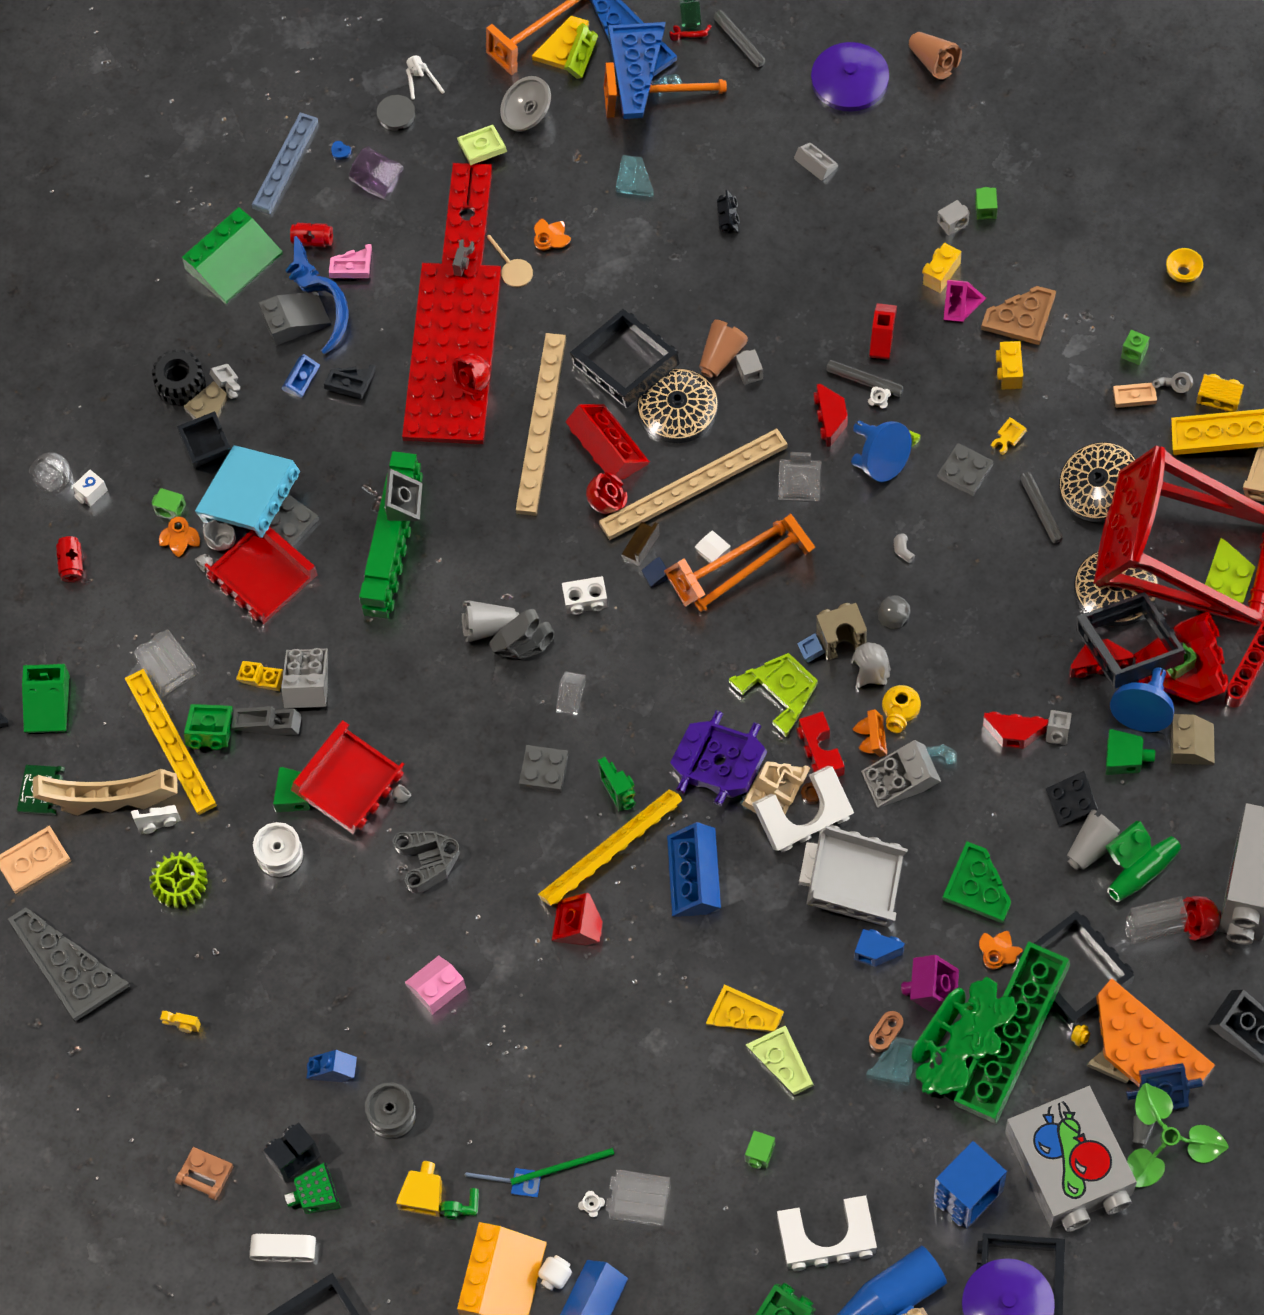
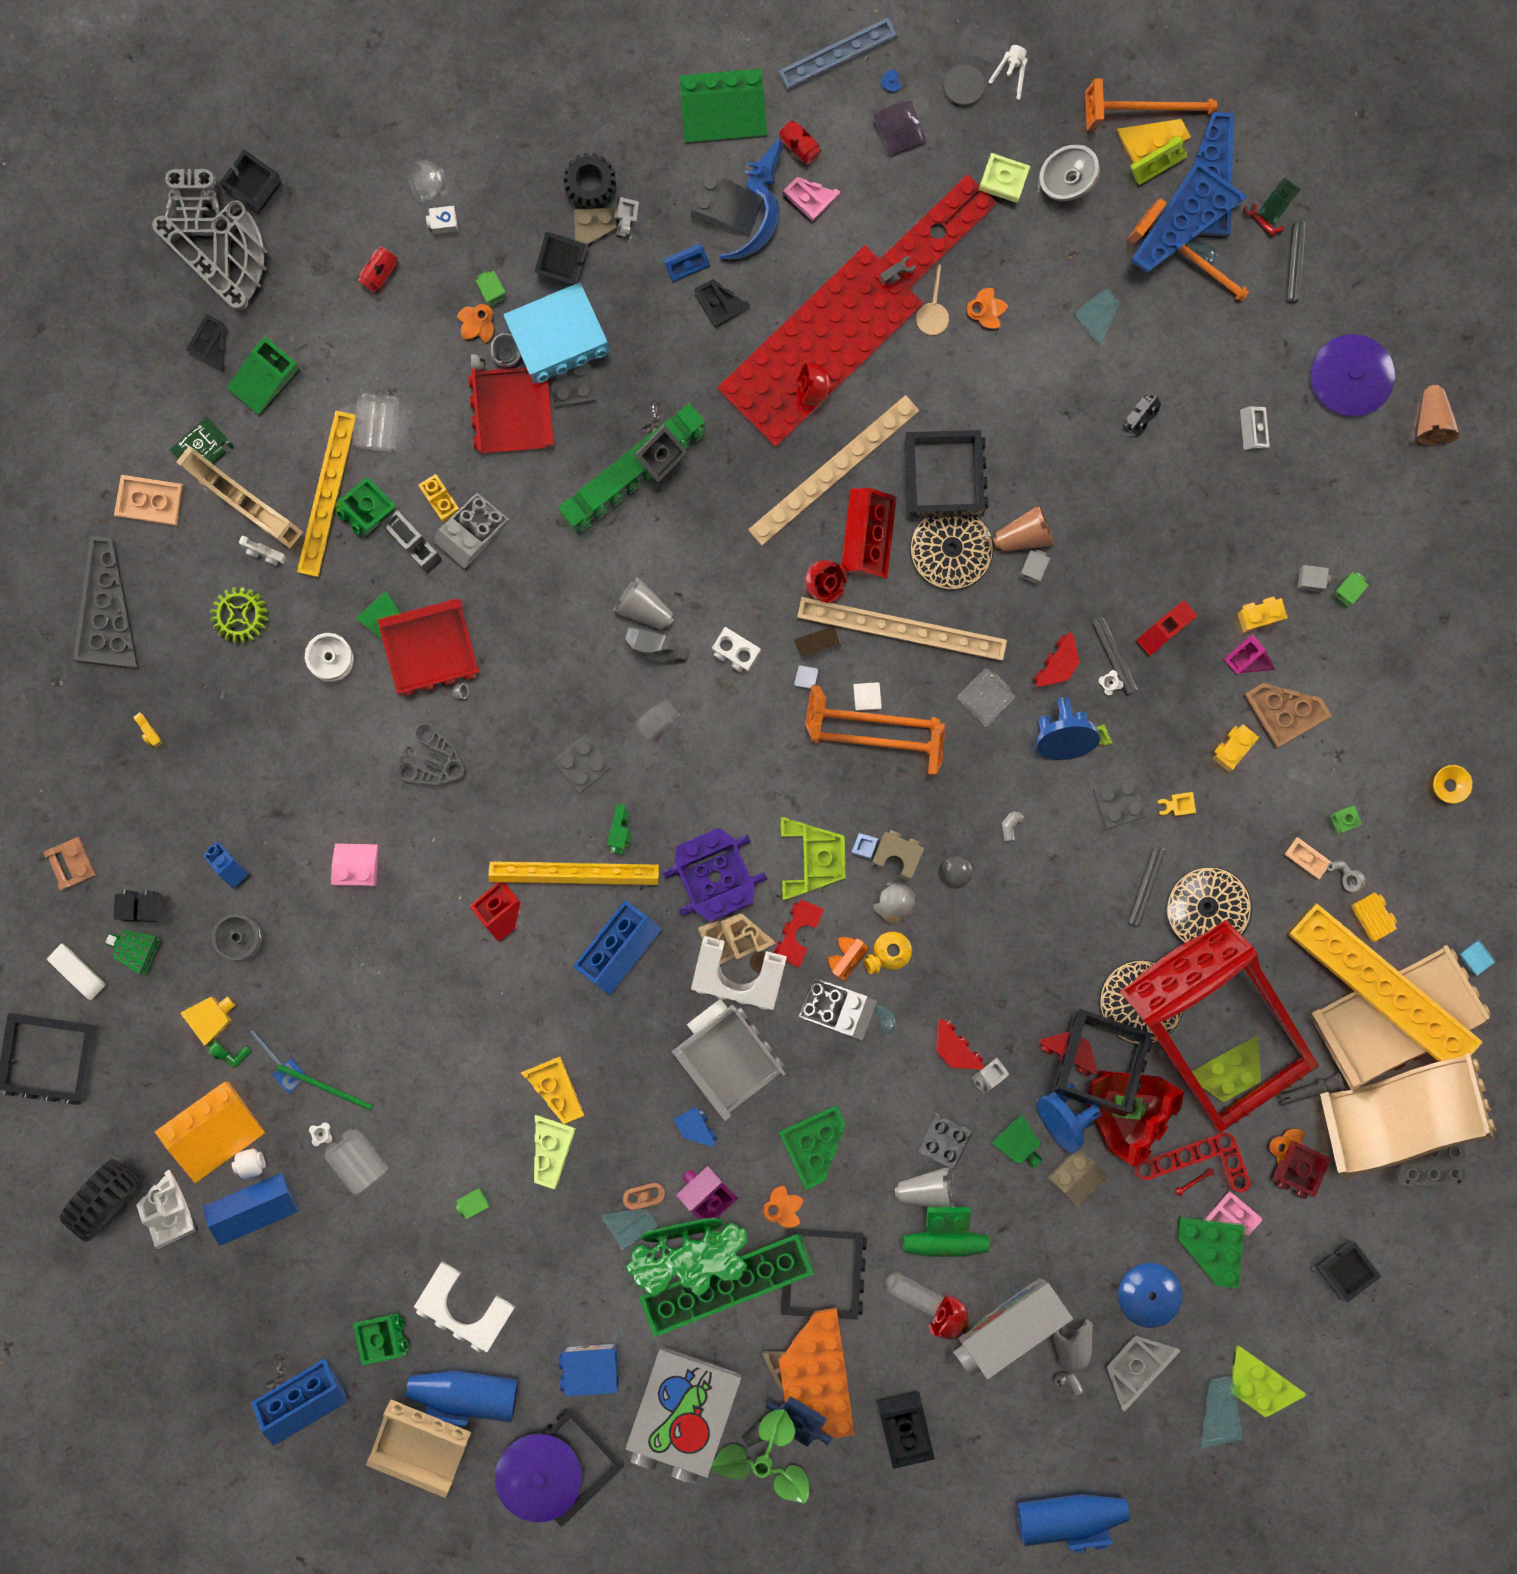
camera: 30 degrees right, 20 degrees up
yellow plate [1071,1025,1090,1047] -> none

